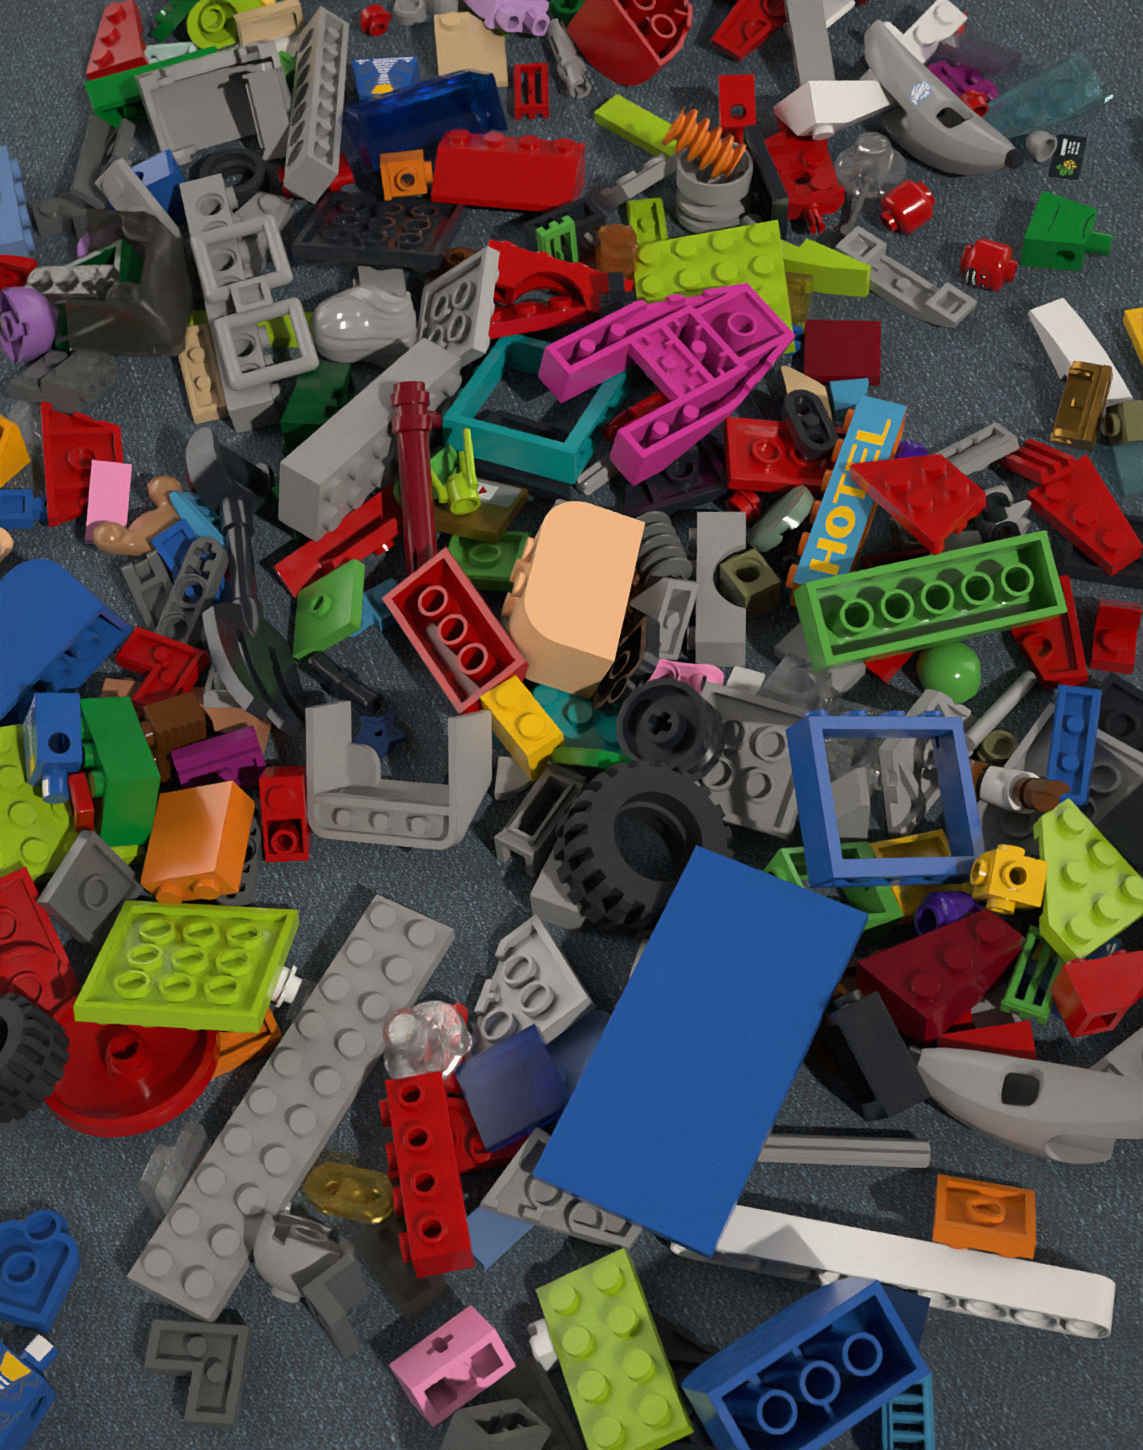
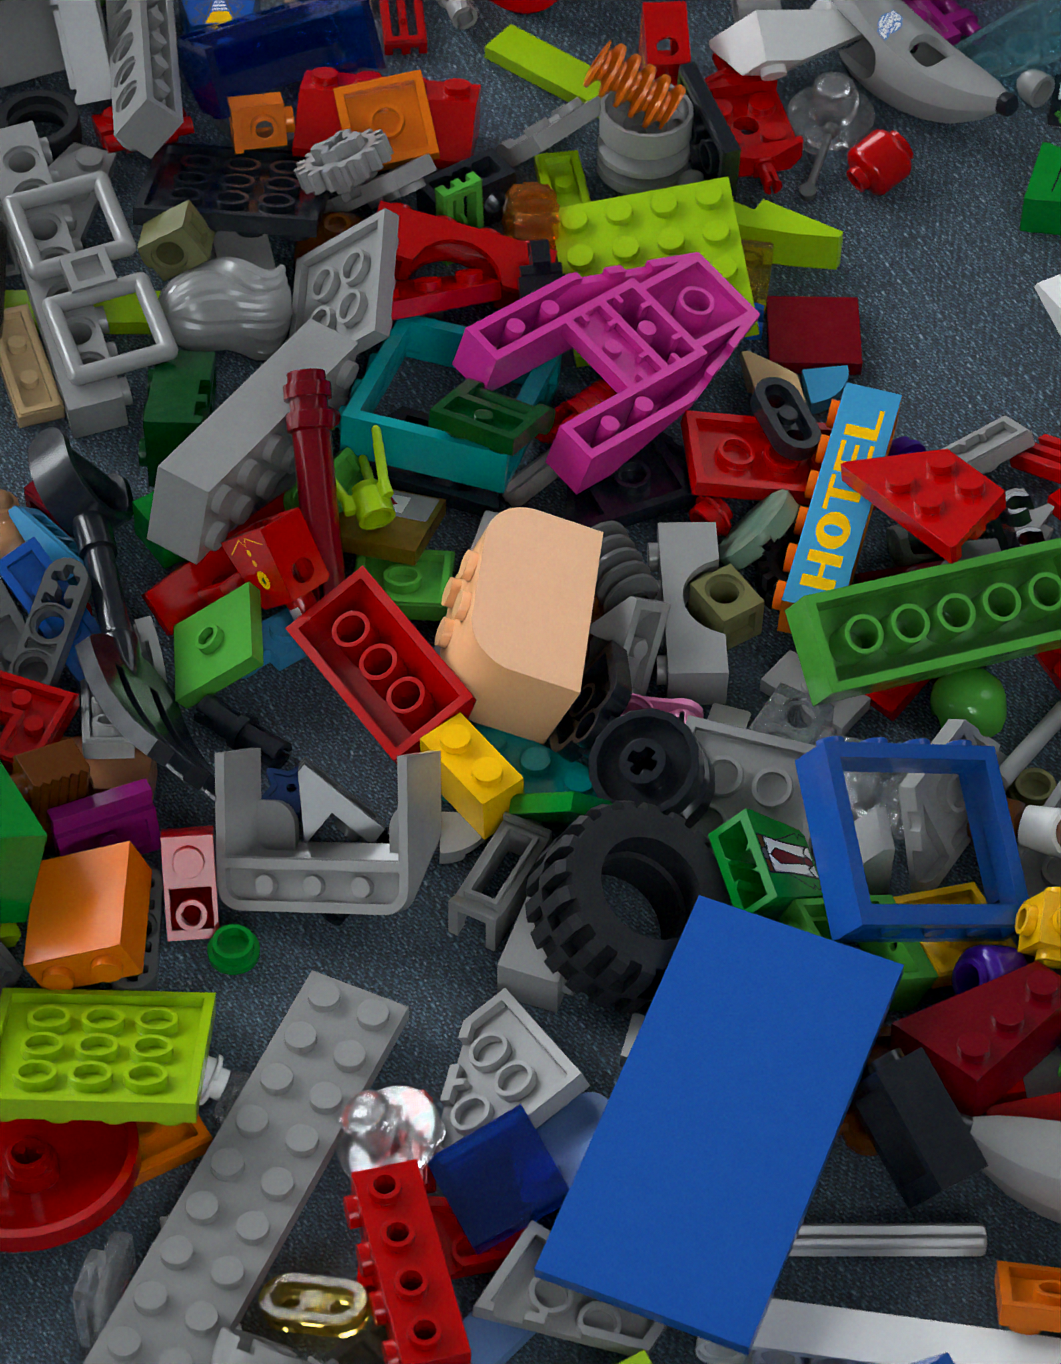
camera: 10 degrees left, 5 degrees down
light grey slope [835,226,977,328] -> none
red plate [959,90,989,118] -> none
red head [960,238,1018,292] -> none
none -> light grey tile [133,616,167,683]
none -> olive brick [137,200,215,282]
none -> green plate [207,924,260,975]
none -> red torso [221,507,329,620]
none -> light grey gear [294,128,394,195]
none -> slope [298,756,385,844]
none -> light grey wing [324,153,437,213]
none -> orange plate [333,69,440,172]
none -> dark green plate [428,378,556,456]
none -> green torso [708,808,823,922]

